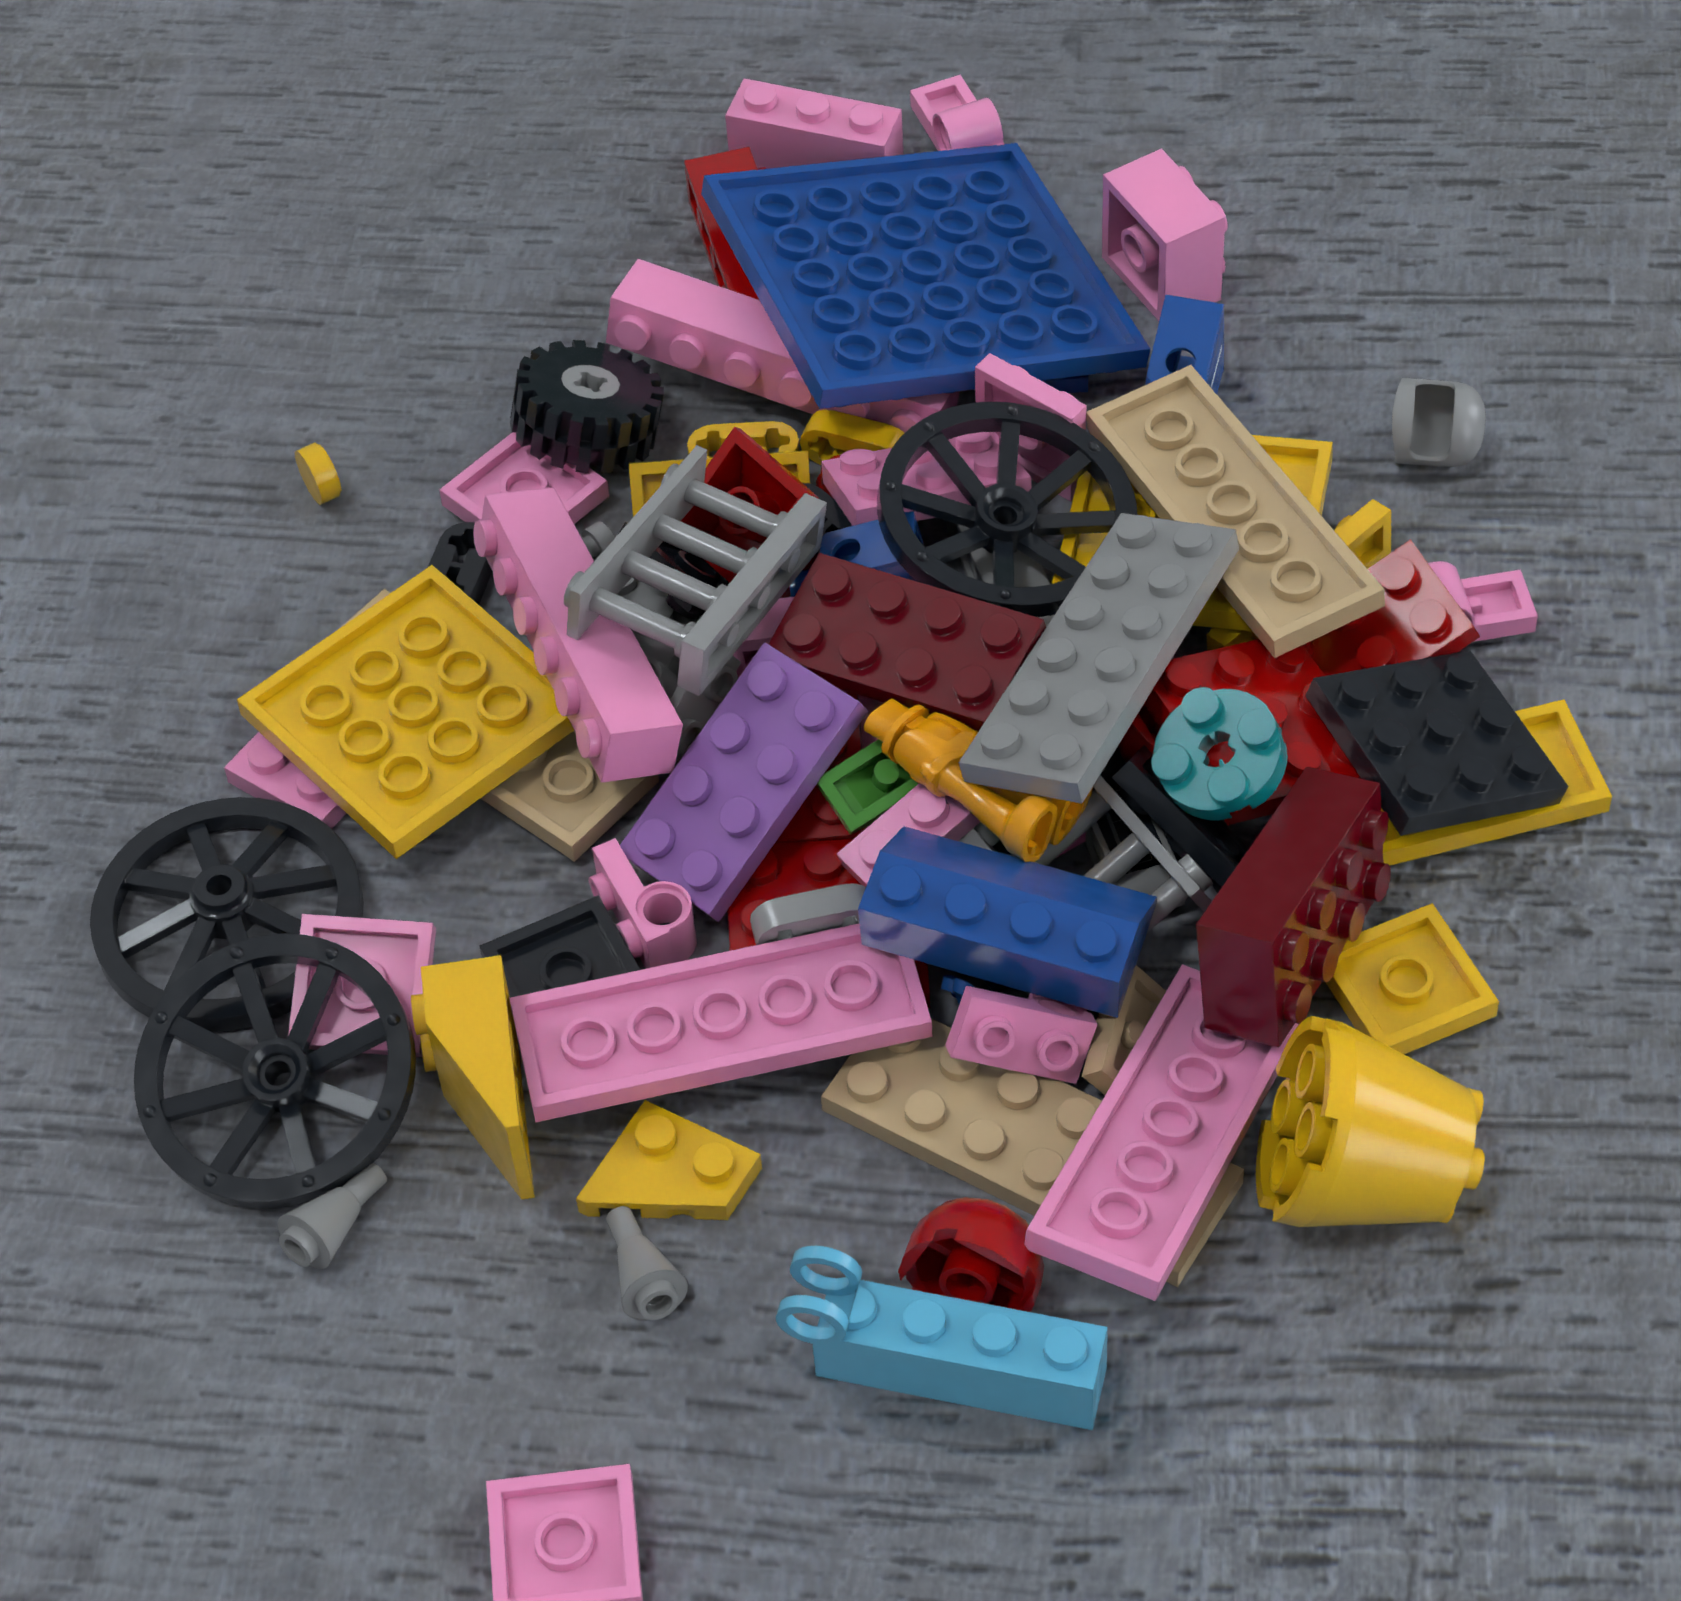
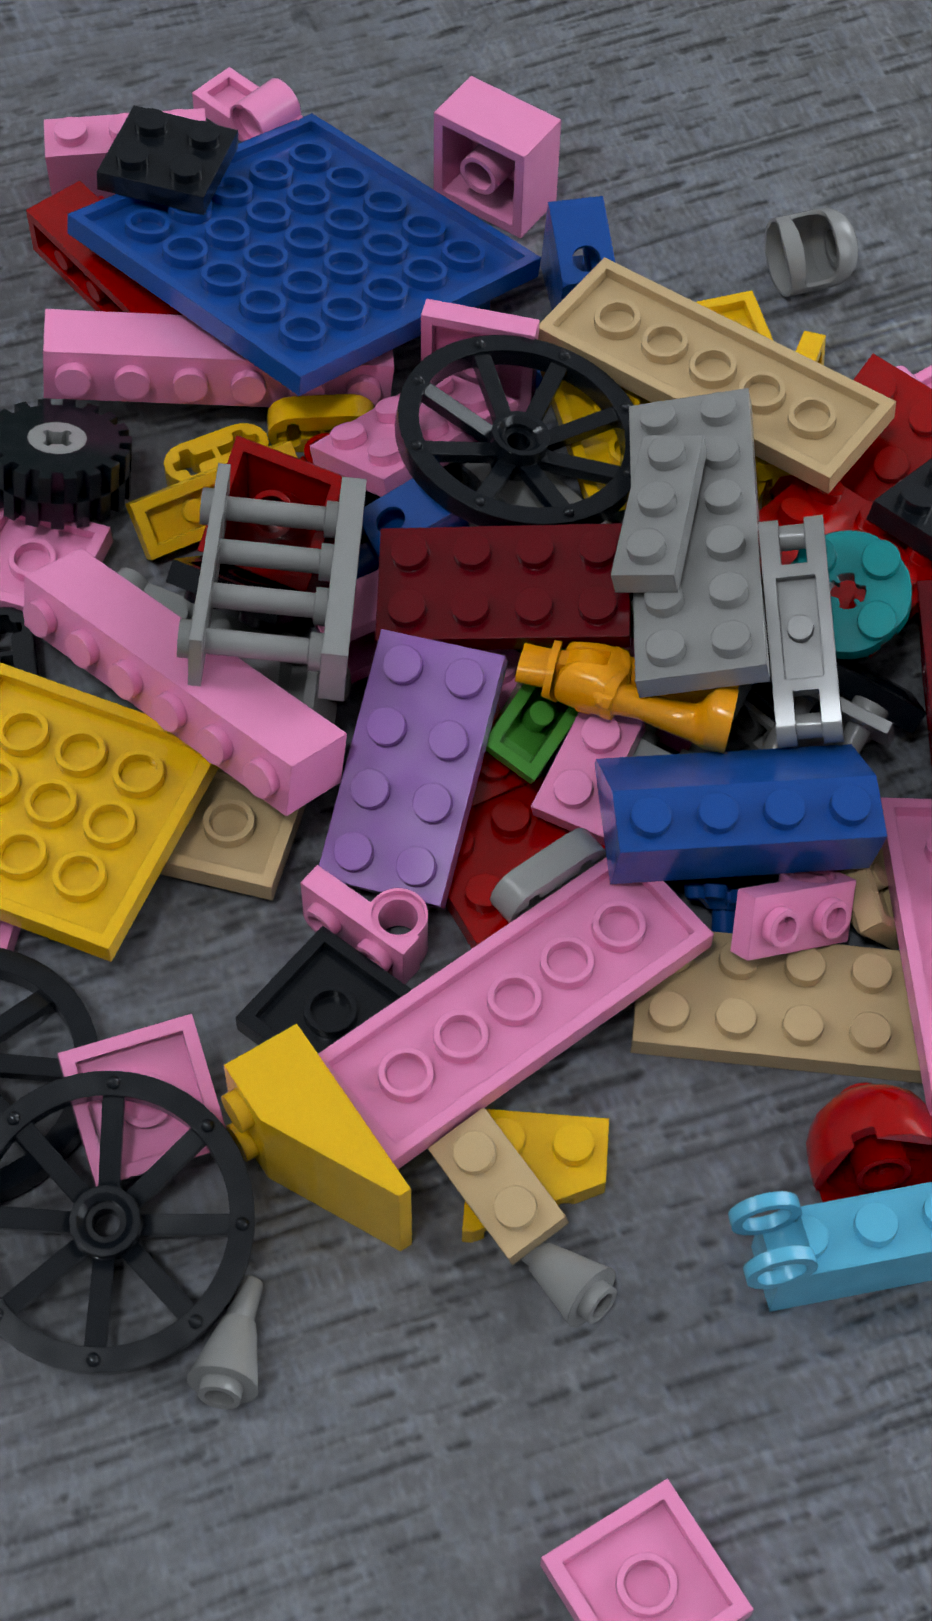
camera: 30 degrees left, 5 degrees up
none -> black plate [97,105,238,215]
none -> tan plate [427,1107,569,1265]
none -> light grey plate [611,434,707,593]
none -> light grey plate [758,515,844,748]

